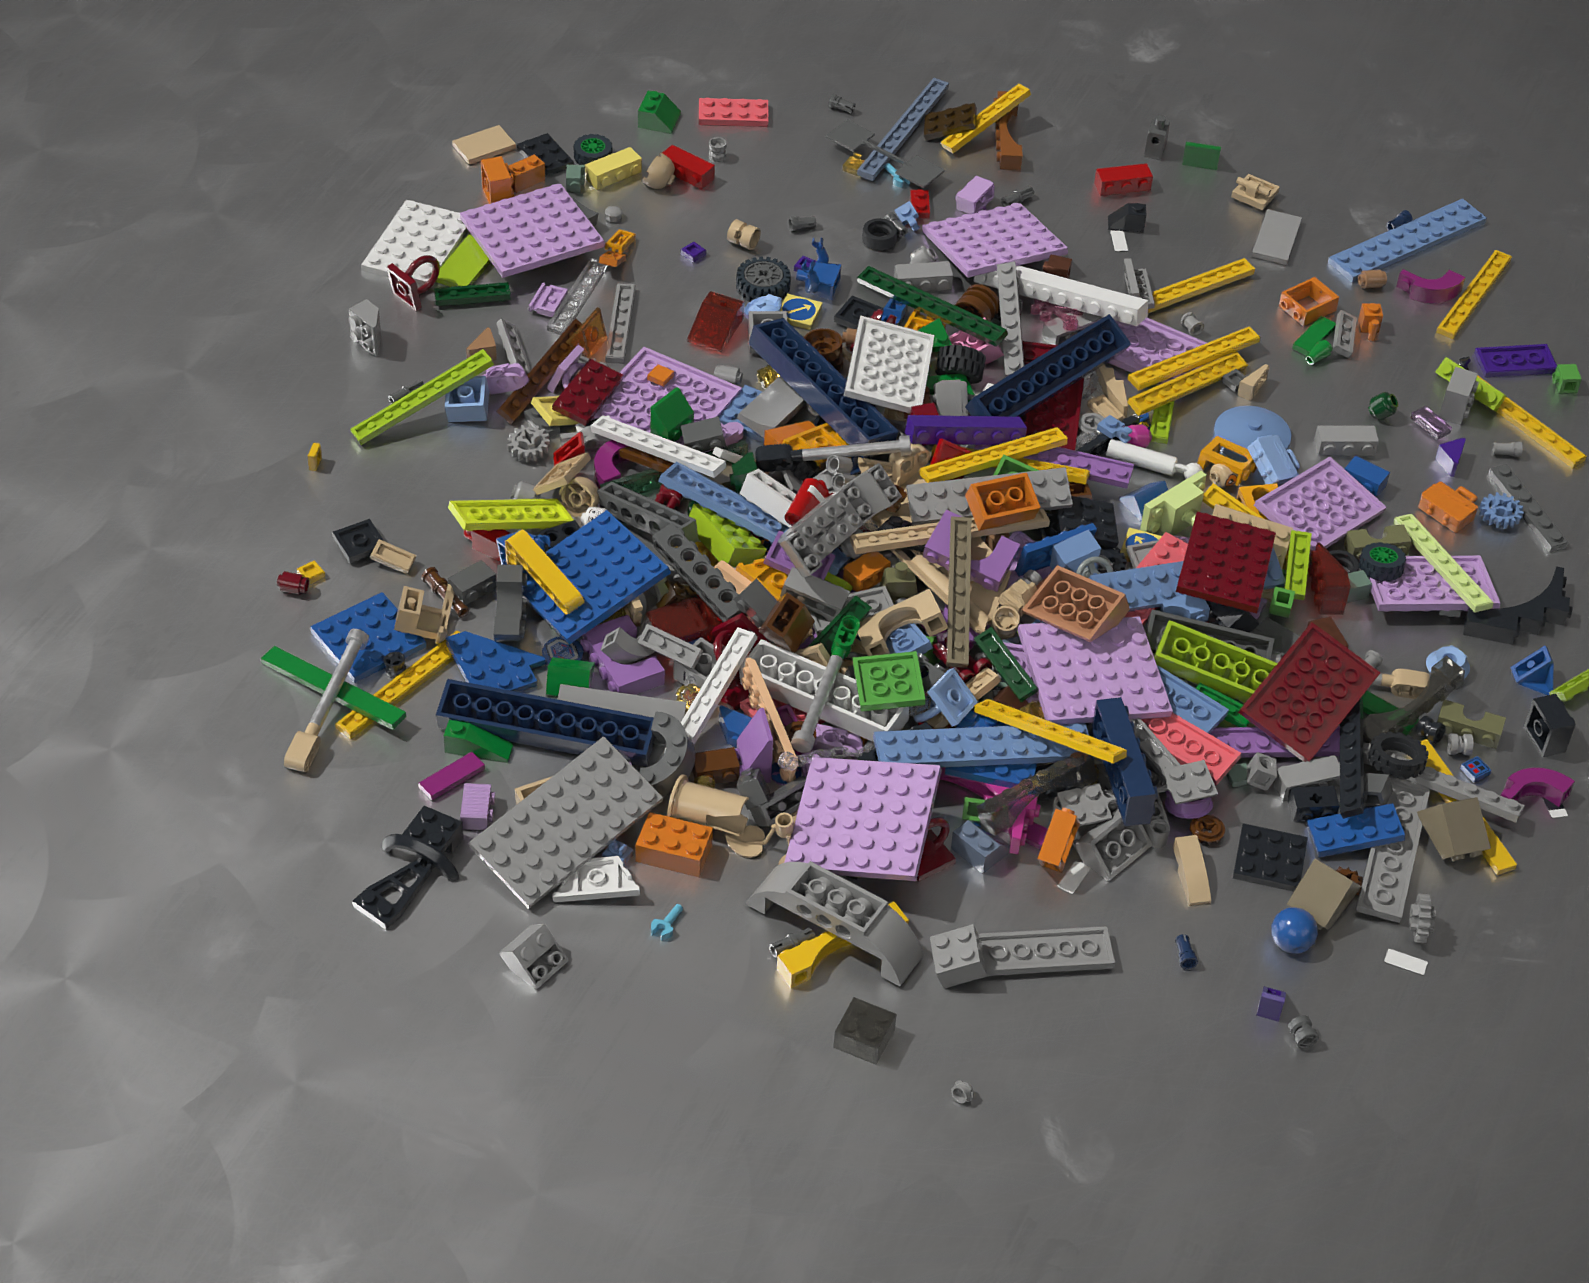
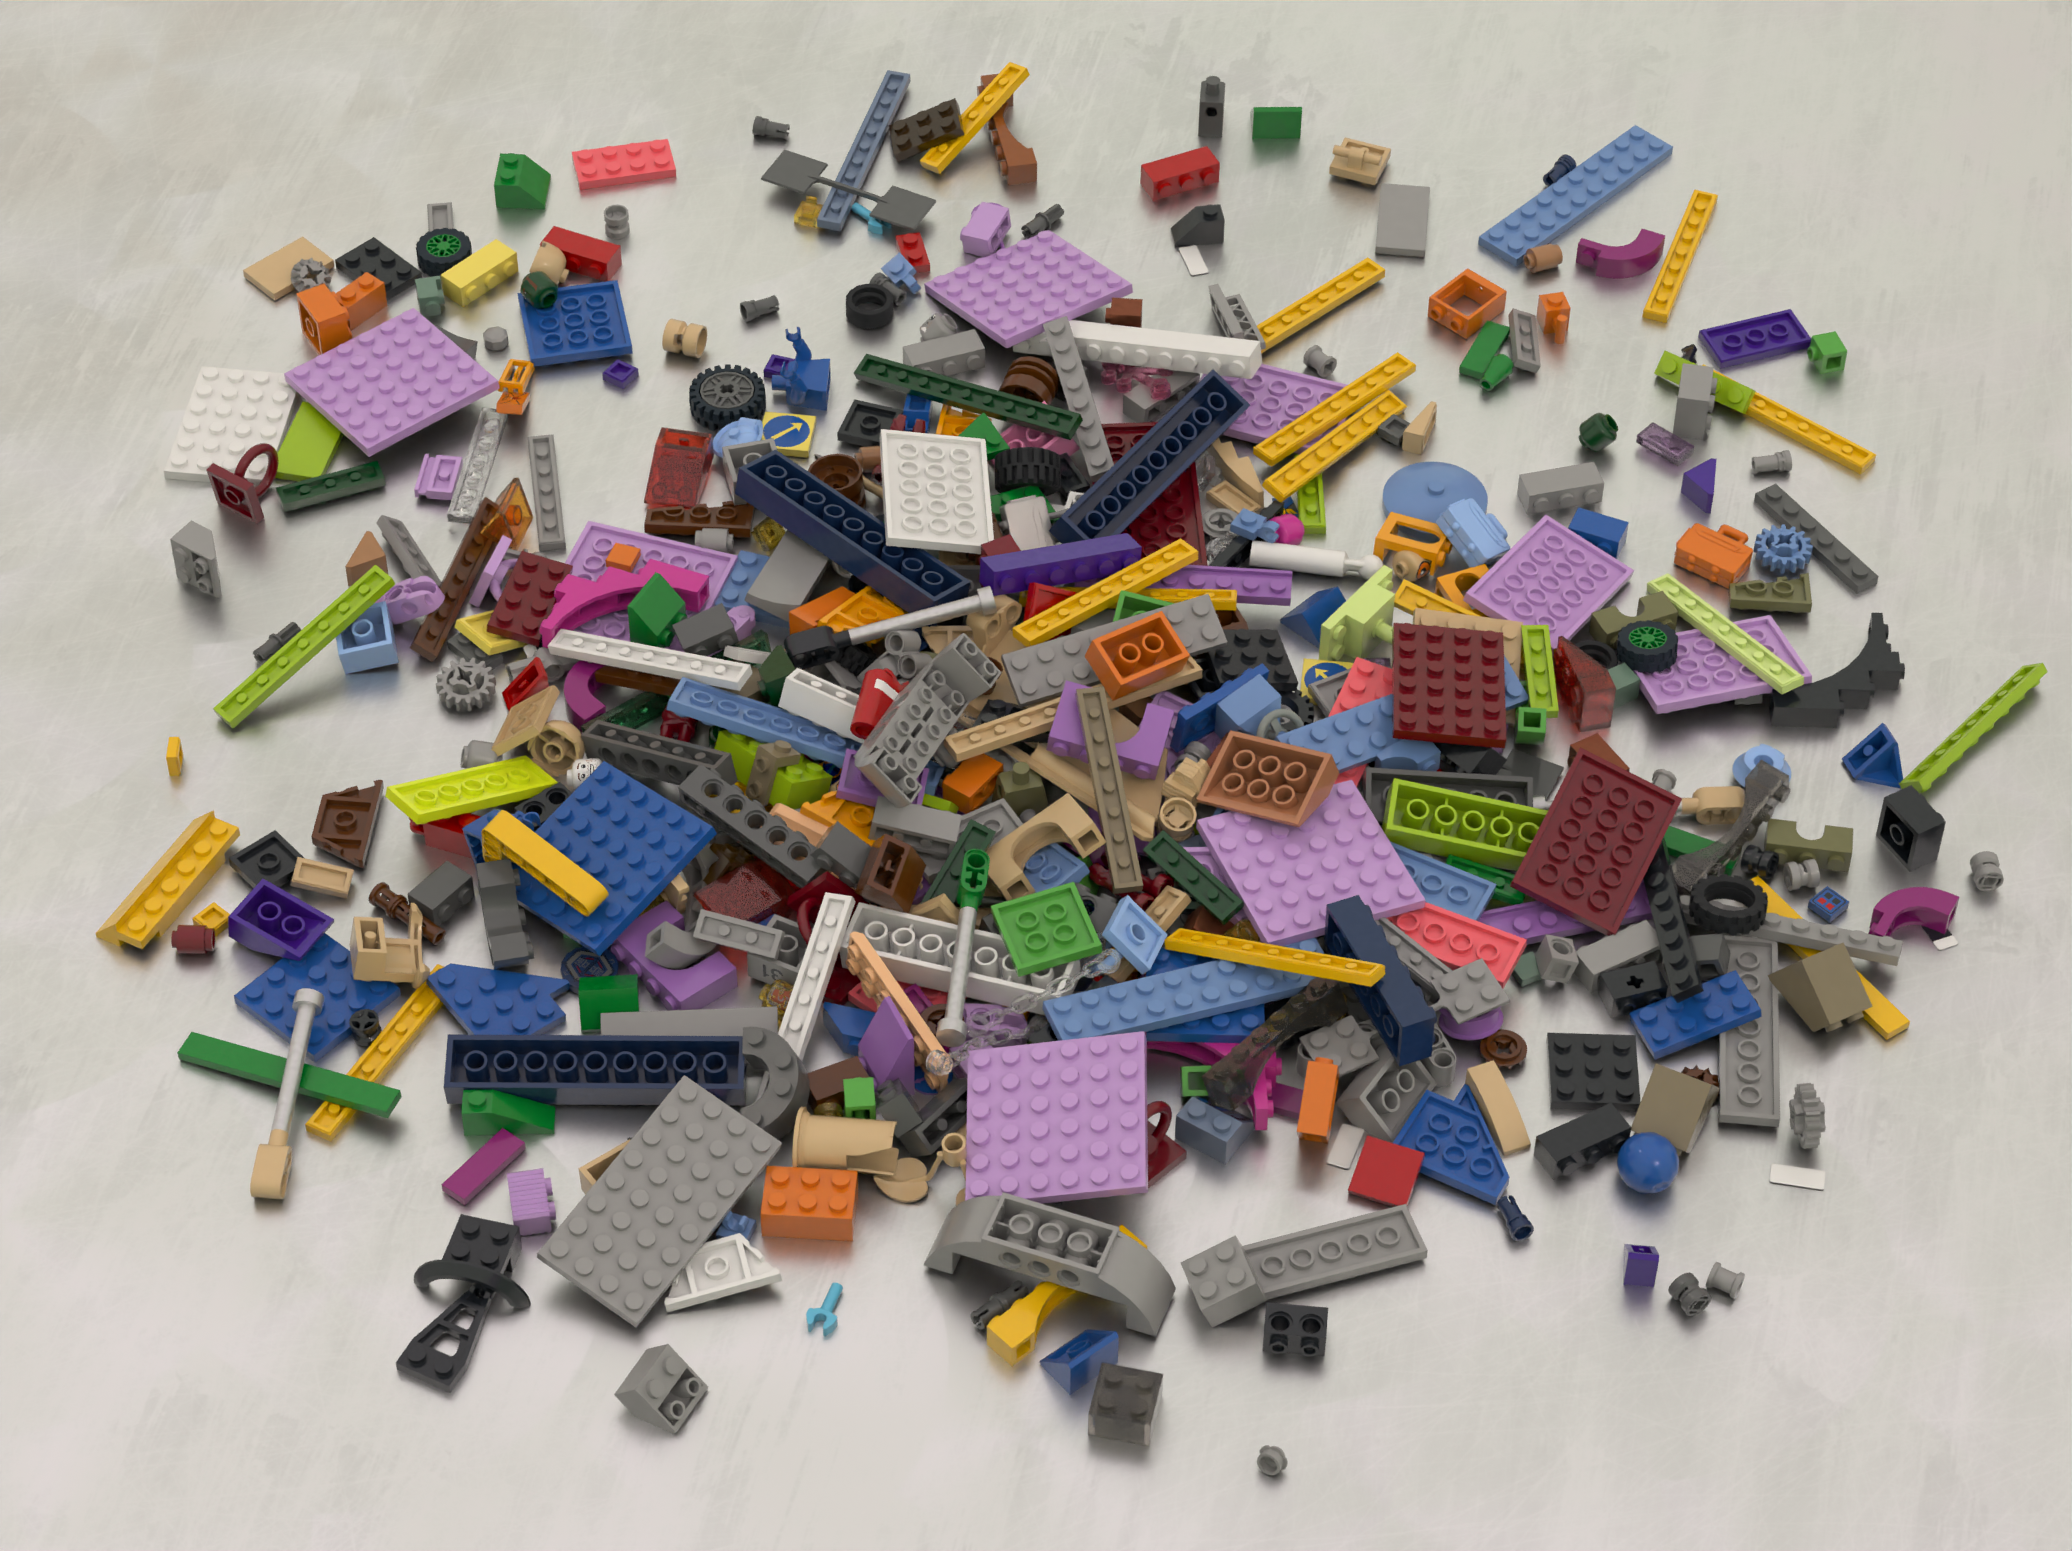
camera: 10 degrees left, 0 degrees up
none -> yellow slope [96,810,240,949]
none -> dark purple slope [228,878,334,961]
none -> light grey gear [291,258,332,292]
none -> reddish brown wing [311,780,384,868]
none -> light grey tile [427,202,454,232]
none -> blue plate [517,280,633,367]
none -> dark green head [520,271,558,309]
none -> dark pink arch [540,559,710,648]
none -> reddish brown wing [644,501,756,538]
none -> dark tan bracket [745,740,801,806]
none -> bright green brick [843,1077,876,1120]
none -> clear piece [966,949,1121,1039]
none -> blue slope [1039,1329,1119,1395]
none -> black plate [1059,453,1090,500]
none -> black brick [1262,1302,1328,1356]
none -> red tile [1348,1135,1425,1207]
none -> blue wing [1393,1084,1510,1205]
none -> black brick [1533,1103,1631,1180]
none -> light grey bush [1706,1262,1745,1299]
none -> olive wing [1728,573,1812,613]

